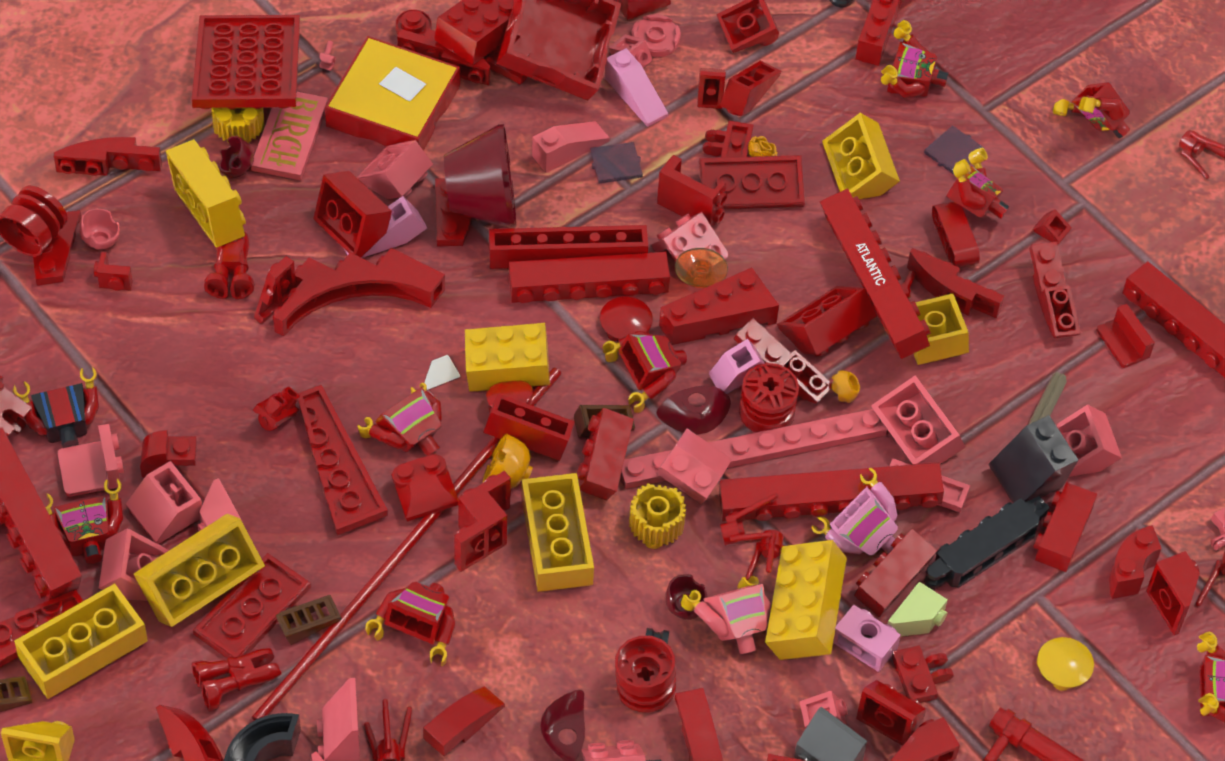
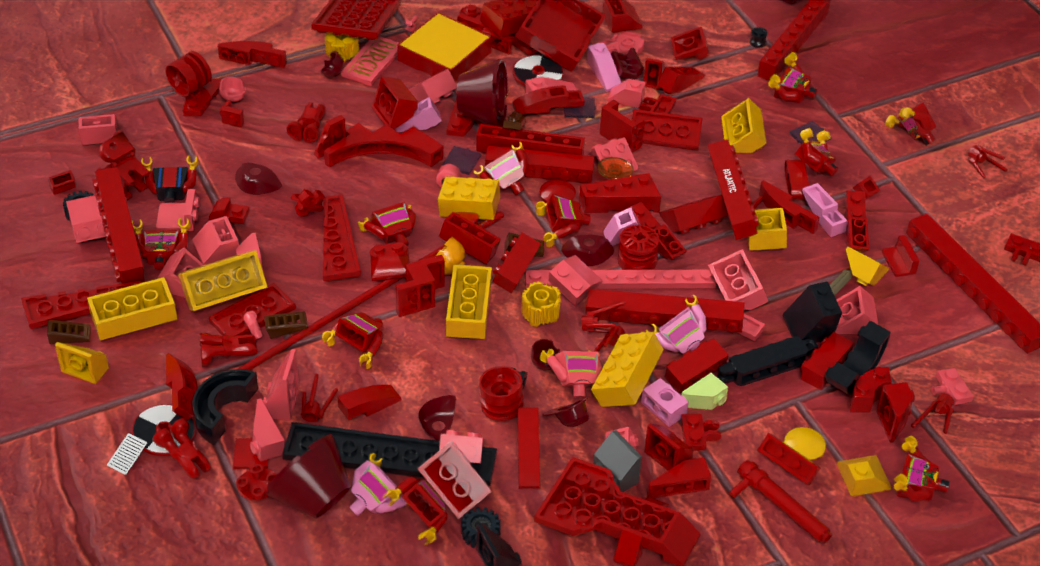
camera: 15 degrees right, 10 degrees down
yellow brick [166,139,246,248] -> none
white sticker [379,67,426,101] -> none
white sticker [424,355,460,390] -> none
light orange plate [748,136,778,157] -> none
light orange plate [832,370,860,403] -> none
none -> dark red piece [235,163,282,195]
none -> coral arm [244,311,263,339]
none -> coral head [436,164,461,188]
none -> clear purple piece [442,146,481,175]
none -> torso [474,142,528,195]
none -> reddish brown plate [503,112,526,130]
none -> piece [513,55,564,87]
none -> red slope [513,85,585,114]
none -> dark red piece [543,397,589,427]
none -> coral slope [607,79,646,108]
none -> dark red bracket [611,48,644,80]
none -> red plate [758,433,821,485]
none -> bright pink slope [802,183,848,237]
none -> black brick [824,321,891,395]
none -> yellow slope [837,455,891,496]
none -> yellow slope [846,246,889,286]

